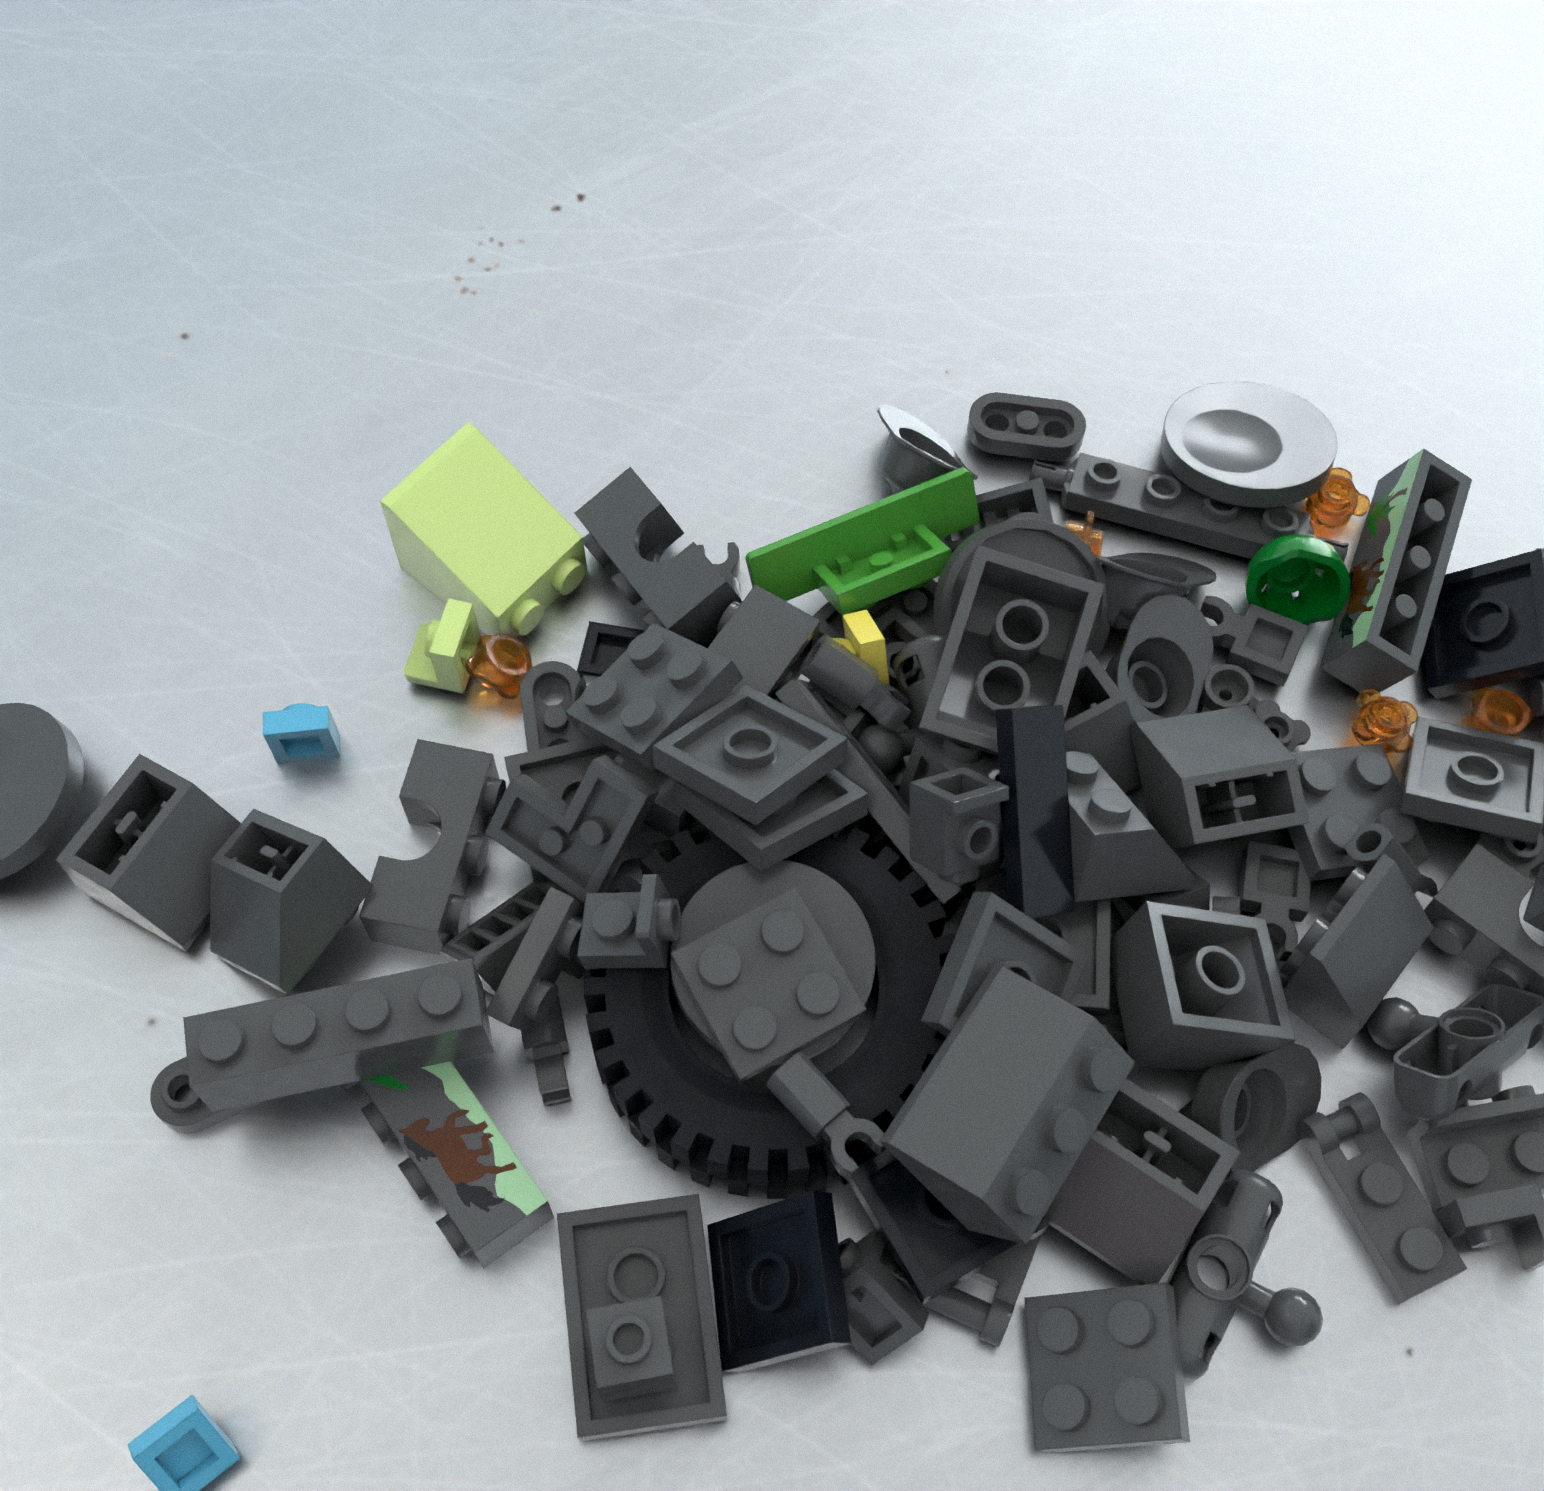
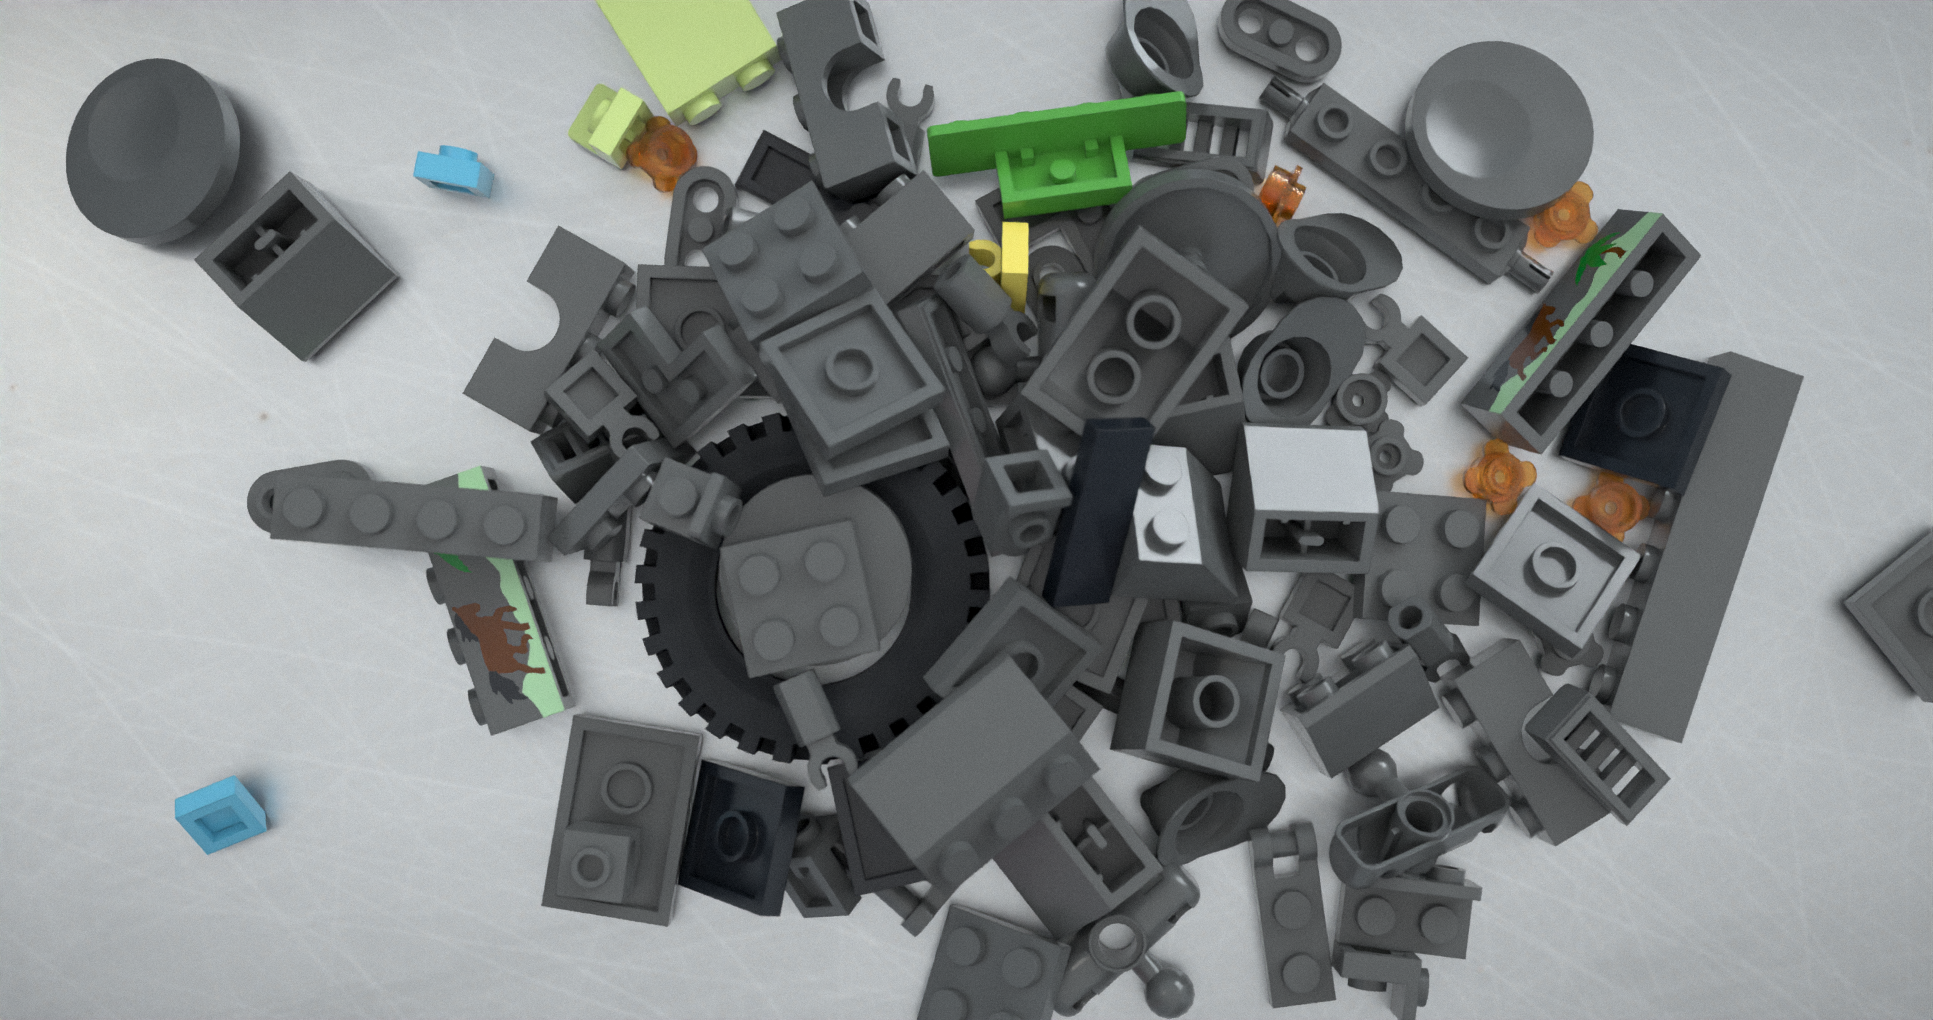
camera: 15 degrees right, 25 degrees up
dark grey slope [210,808,374,995] -> none
green helmet [1245,534,1351,625] -> none
none -> dark grey plate [544,349,660,462]

